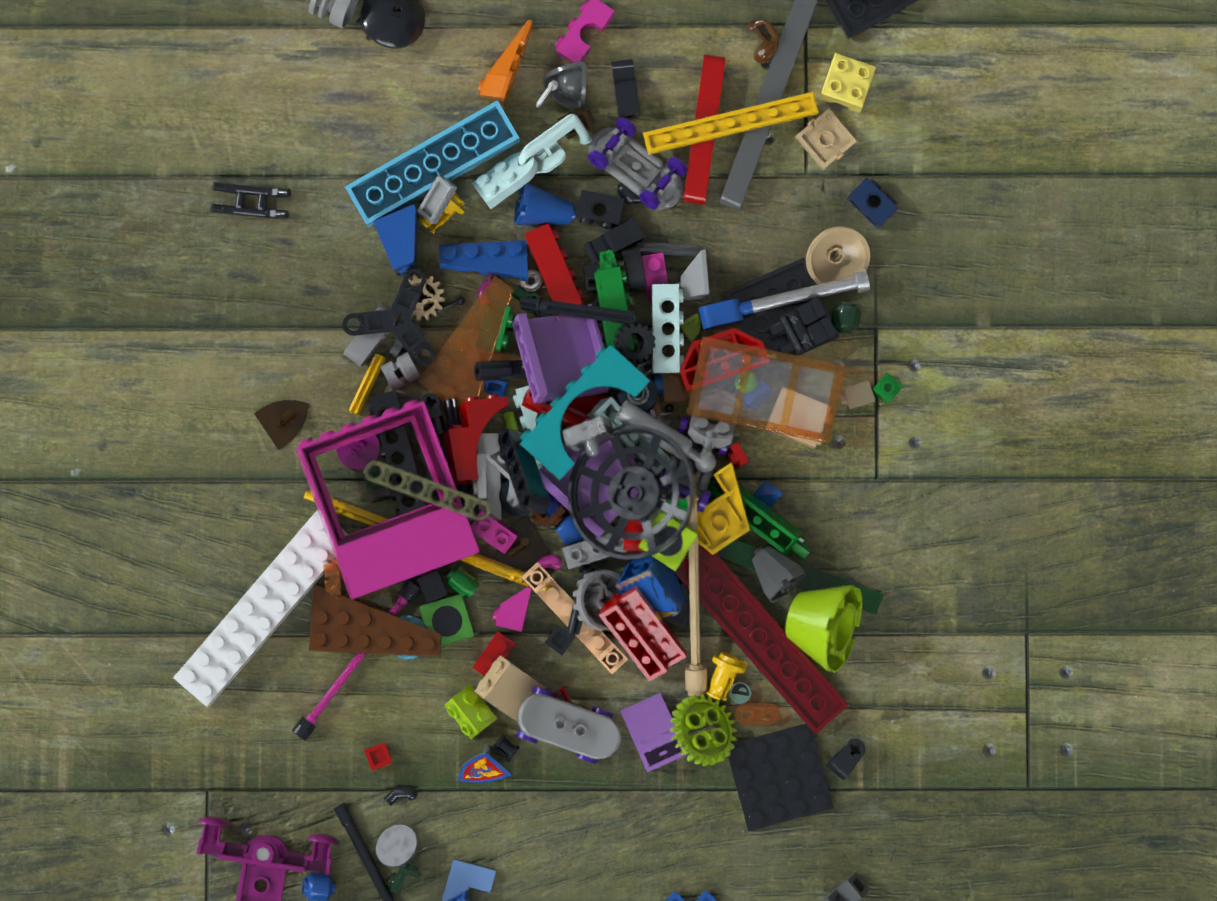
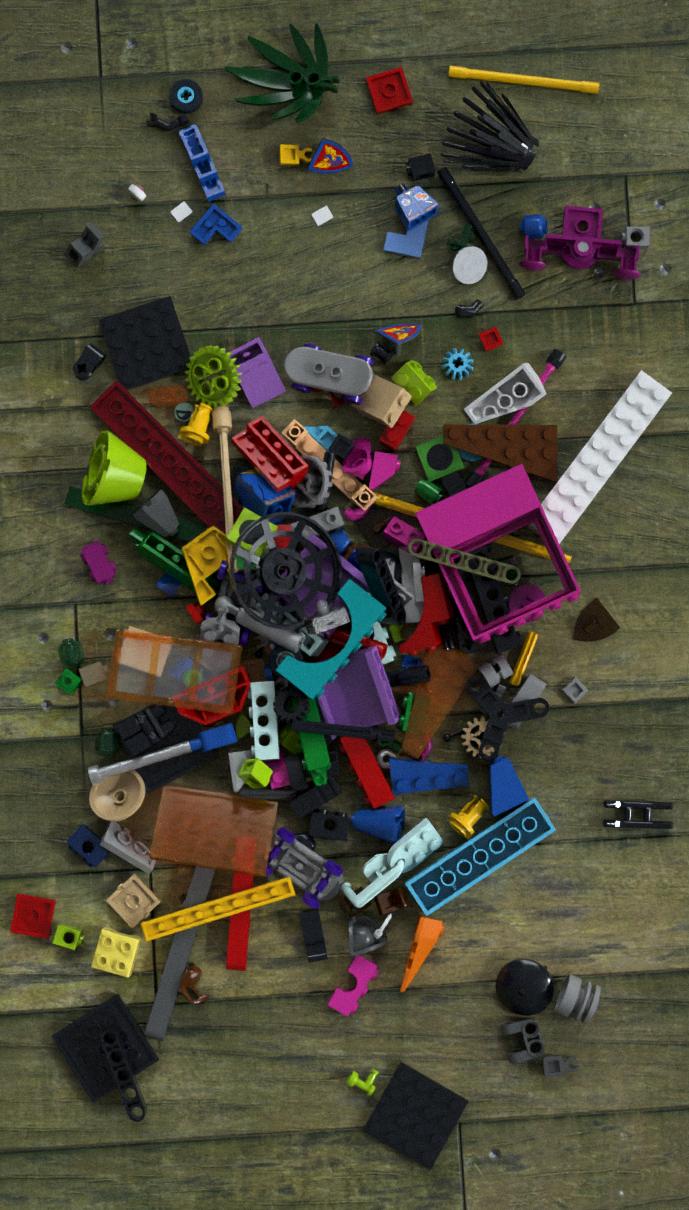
camera: 175 degrees right, 0 degrees up
clear orange plate [323,558,341,597] -> none
light grey tile [417,175,457,224] -> none
none -> red tile [10,893,56,939]
none -> lime brick [52,923,84,950]
none -> clear green head [58,638,85,668]
none -> magenta brick [80,541,118,586]
none -> light grey wing [100,821,157,874]
none -> clear orange plate [149,785,278,877]
none -> lime brick [238,758,273,789]
none -> lime bracket [278,724,302,754]
none -> medium azure tile [304,426,337,452]
none -> dark pink piece [343,438,373,480]
none -> reddish brown bracket [374,888,407,915]
none -> medium azure gear [441,348,474,381]
none -> white wedge [464,363,547,424]
none -> light grey tile [561,677,589,704]
none -> light grey brick [621,227,650,250]

